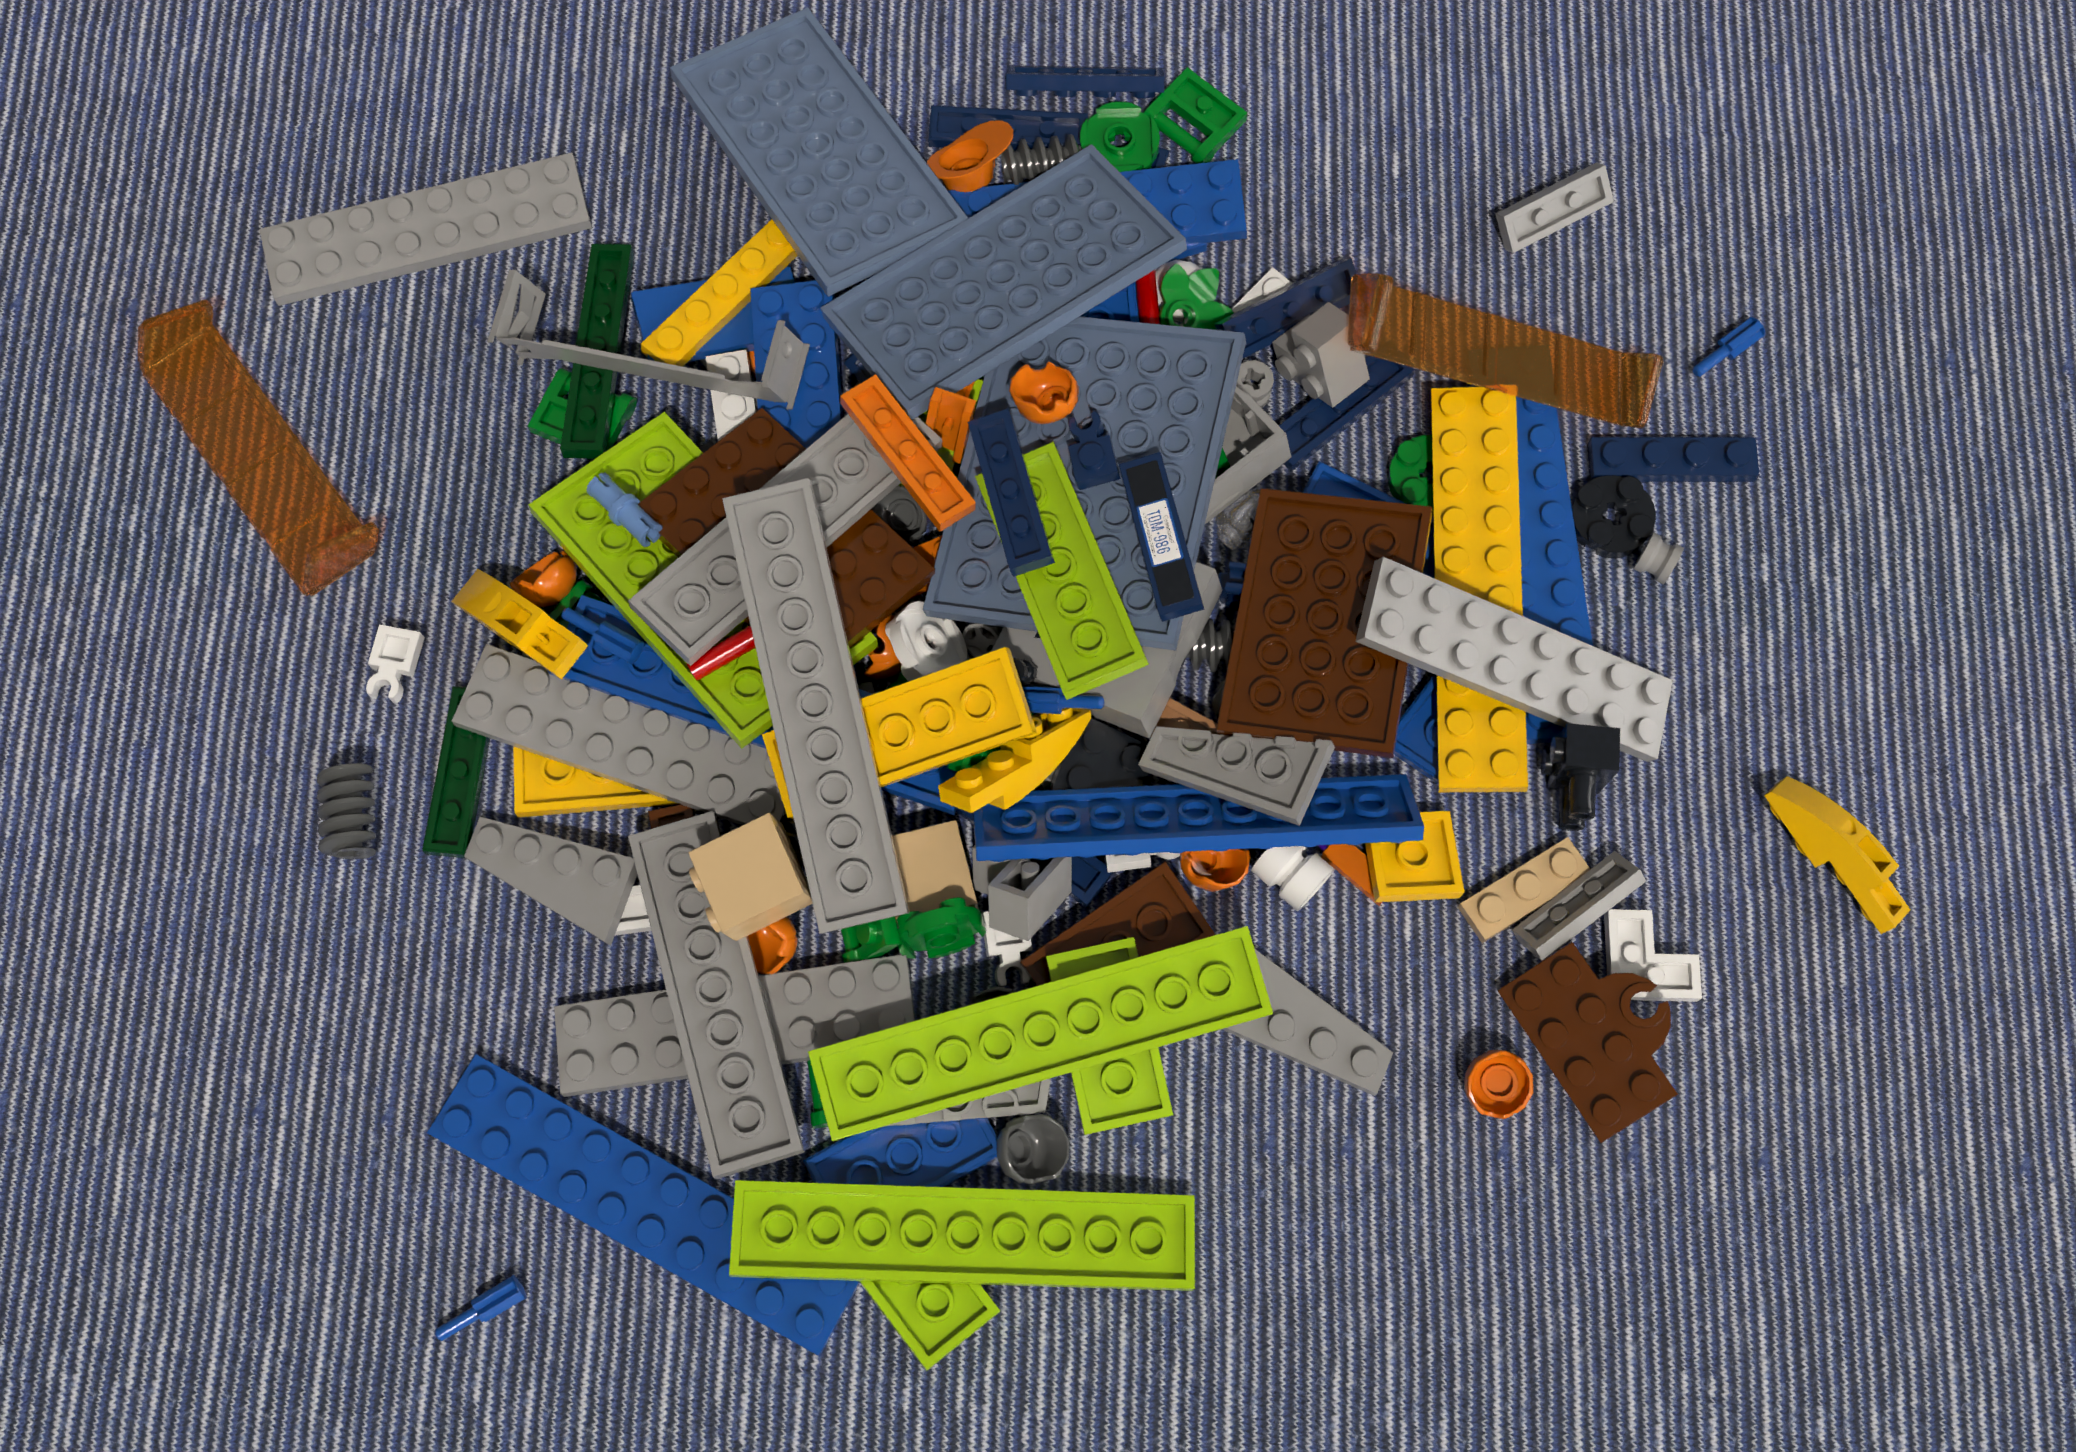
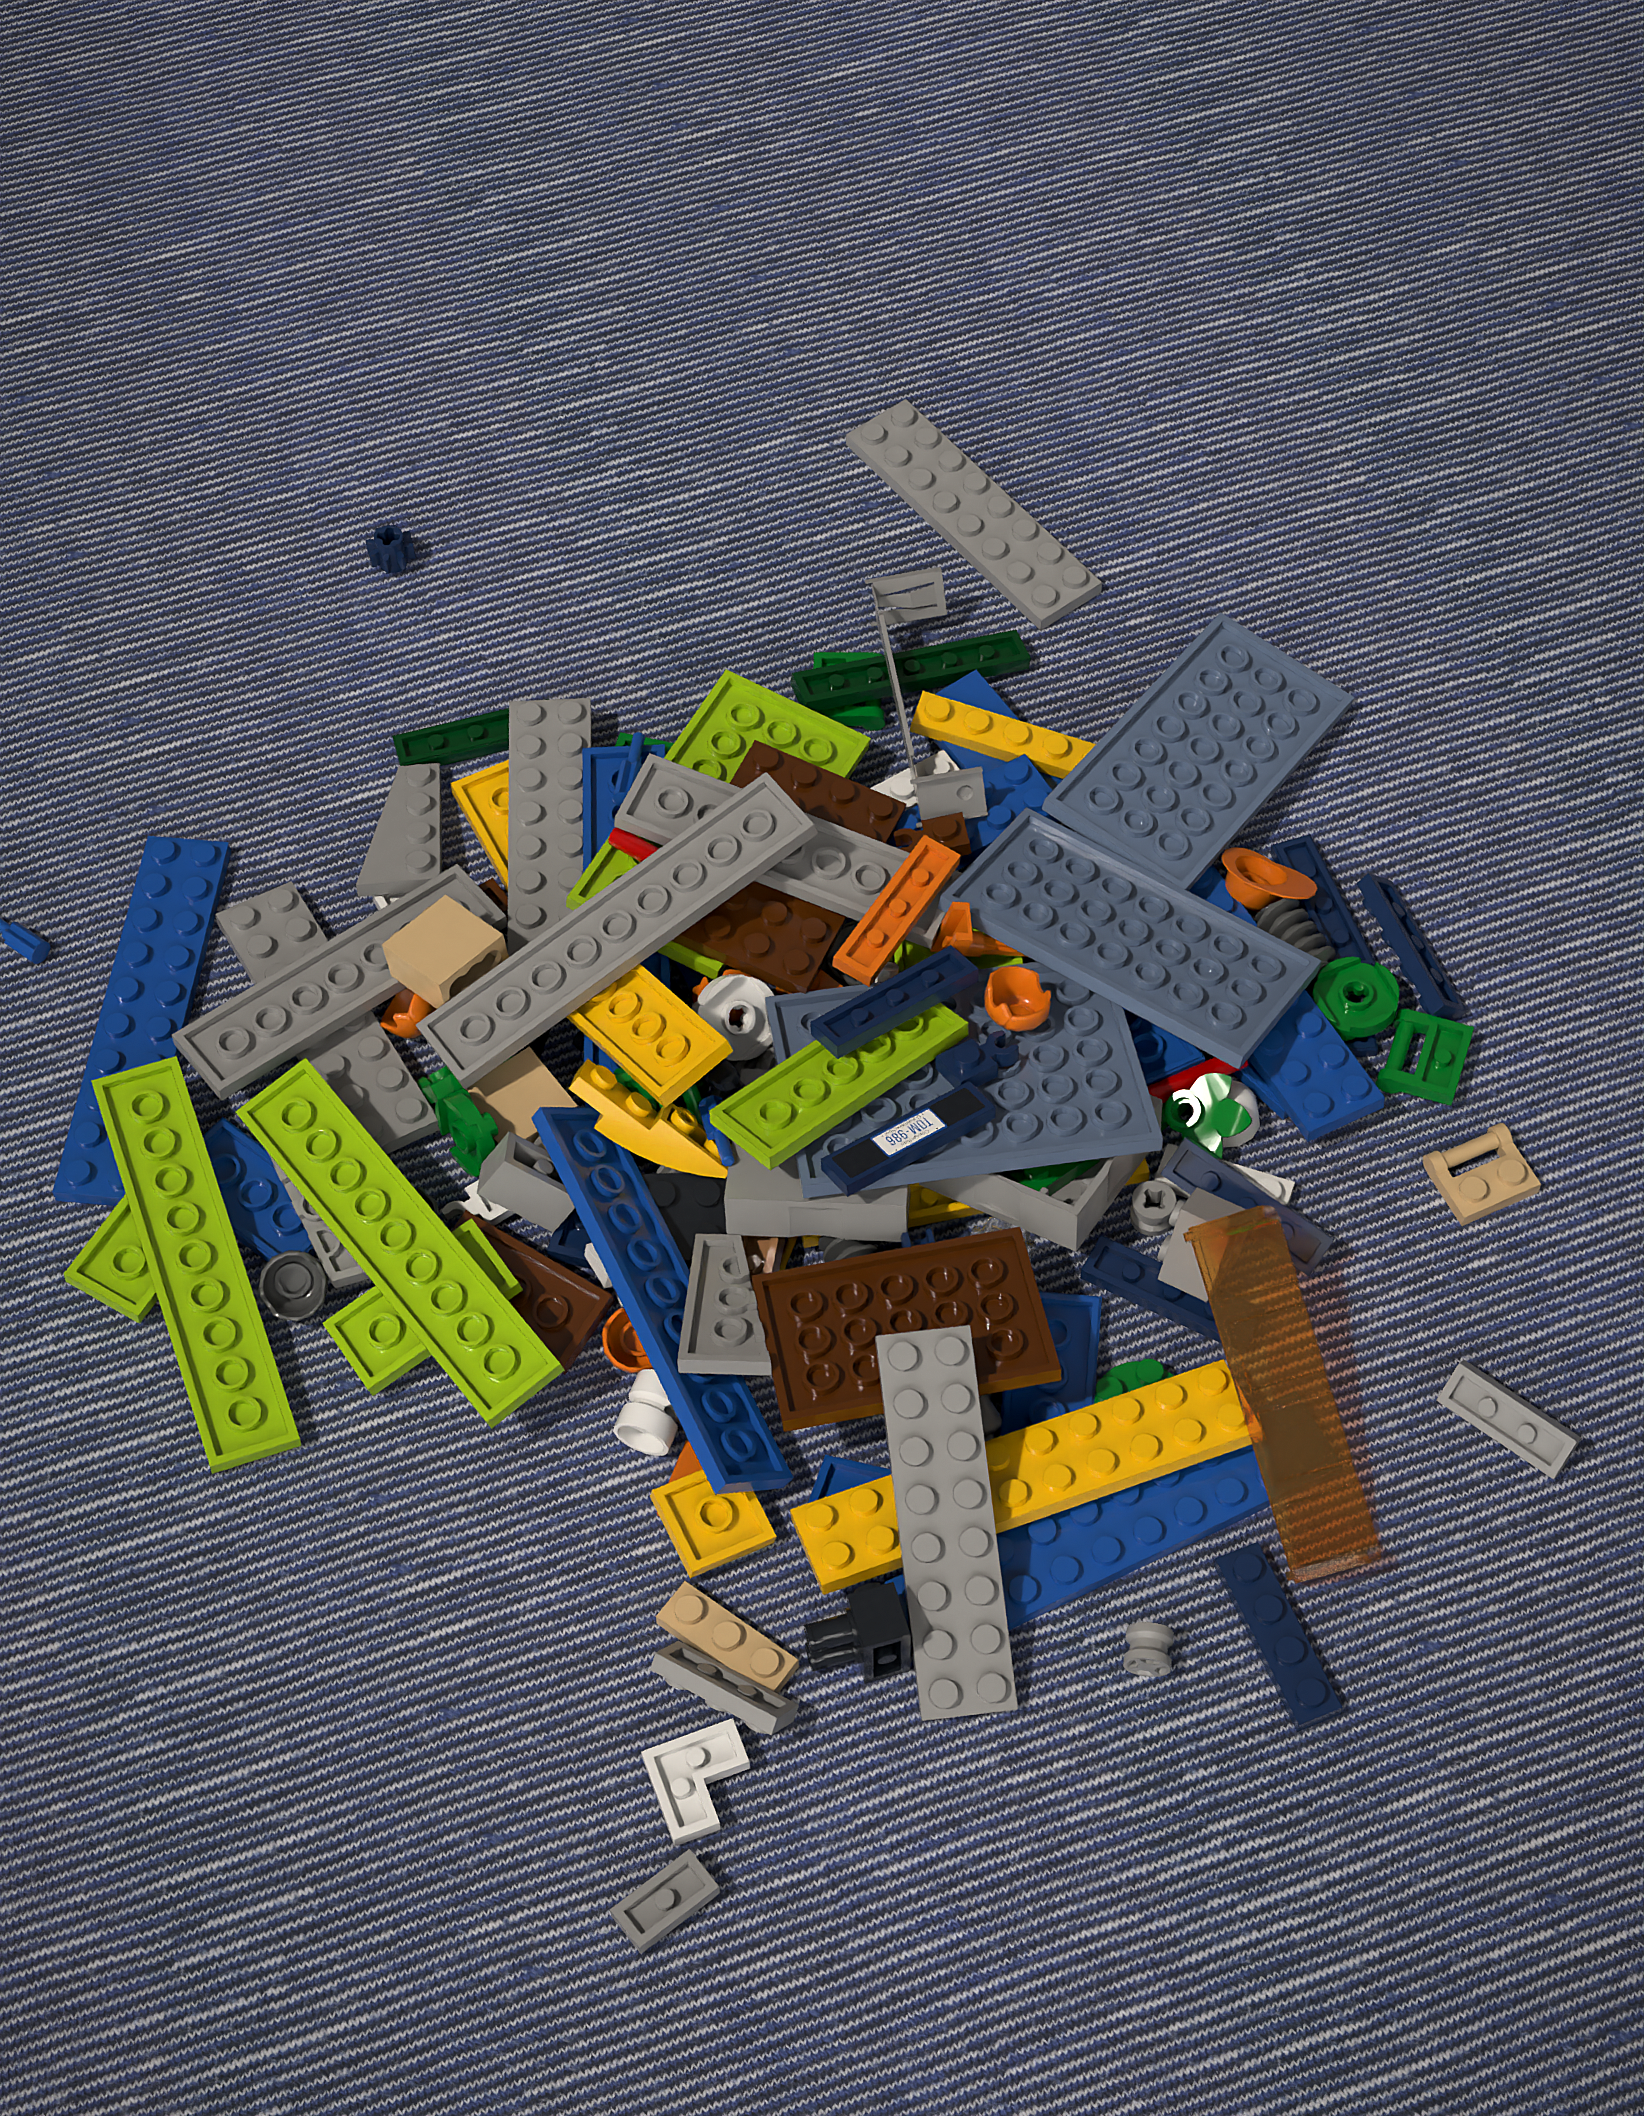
camera: 70 degrees right, 15 degrees down
clear orange piece [138,300,379,597] -> none
dark grey piece [317,763,376,859] -> none
white plate [366,624,425,703] -> none
yellow slope [451,569,588,680] -> none
orange hair [510,551,577,608] -> none
medium blue pin [587,473,663,547] -> none
light grey wing [1221,949,1393,1096] -> none
orange hair [1464,1050,1533,1119] -> none
reddish brown plate [1498,942,1678,1143] -> none
black plate [1572,475,1656,559] -> none
blue axle [1693,317,1765,377] -> none
yellow slope [1764,776,1911,934] -> none
none -> dark blue gear [366,524,416,574]
none -> light grey plate [610,1849,720,1954]
none -> reddish brown plate [894,812,972,856]
none -> tan plate [1423,1123,1541,1226]

